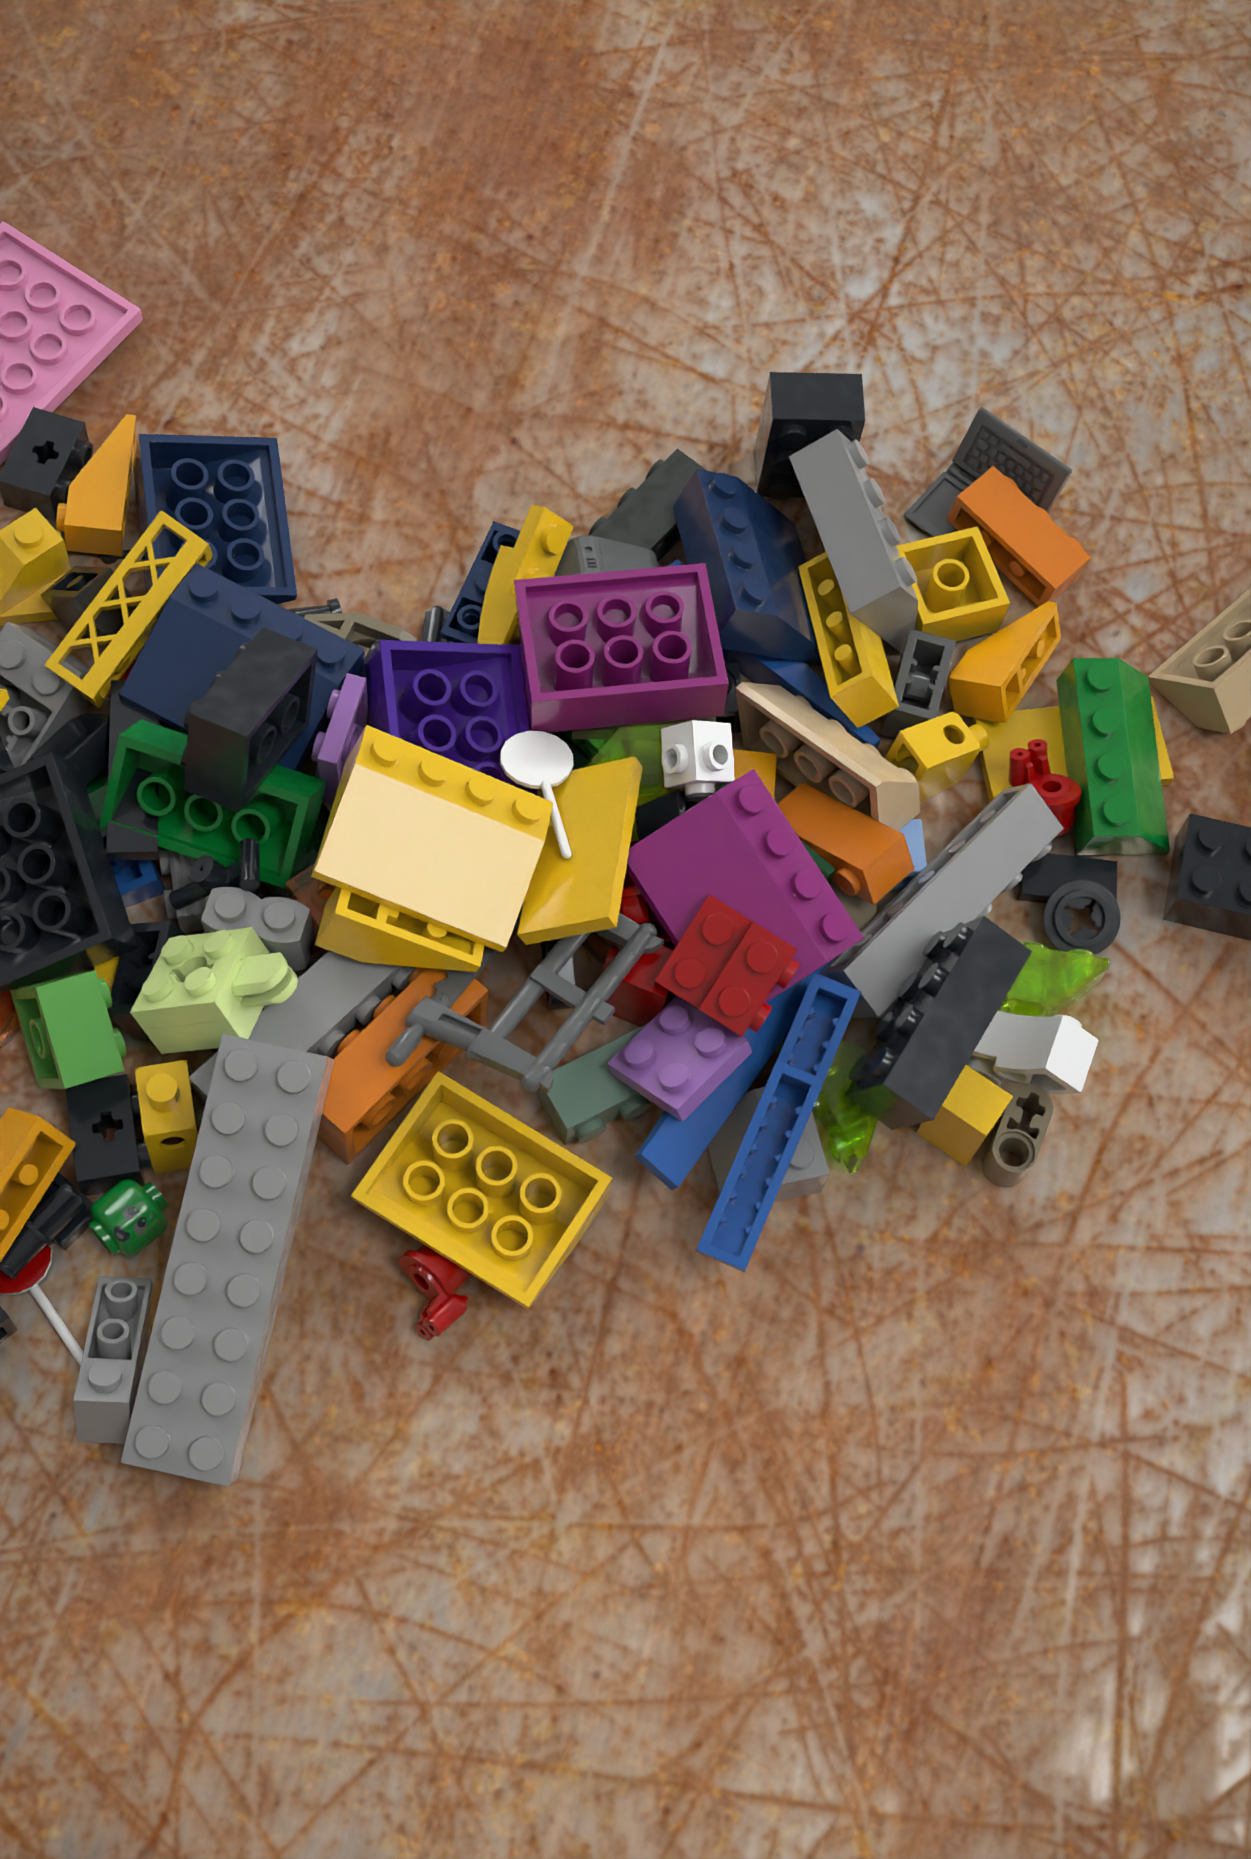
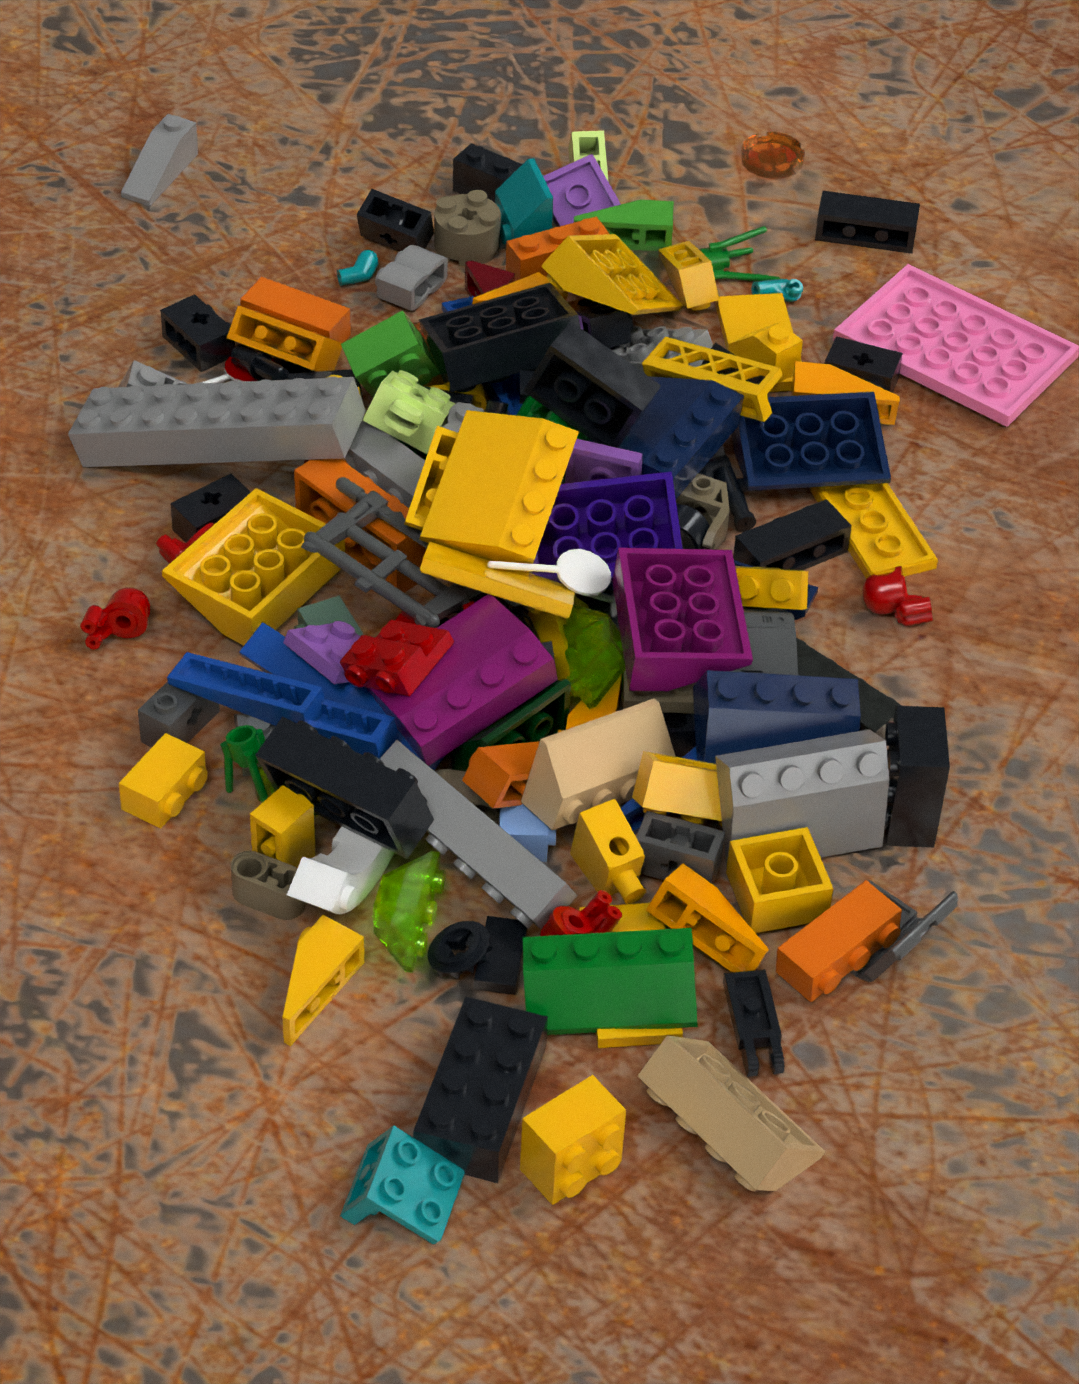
camera: 100 degrees right, 20 degrees down
white brick [661,720,735,797] -> none
none -> red piece [80,587,151,649]
none -> yellow brick [119,733,208,829]
none -> dark grey brick [138,681,220,748]
none -> black brick [170,473,251,543]
none -> green plant [220,725,268,803]
none -> yellow slope [282,915,365,1046]
none -> black hinge [723,969,785,1077]
none -> black brick [733,499,852,571]
none -> yellow tile [810,483,938,579]
none -> red piece [862,566,933,626]

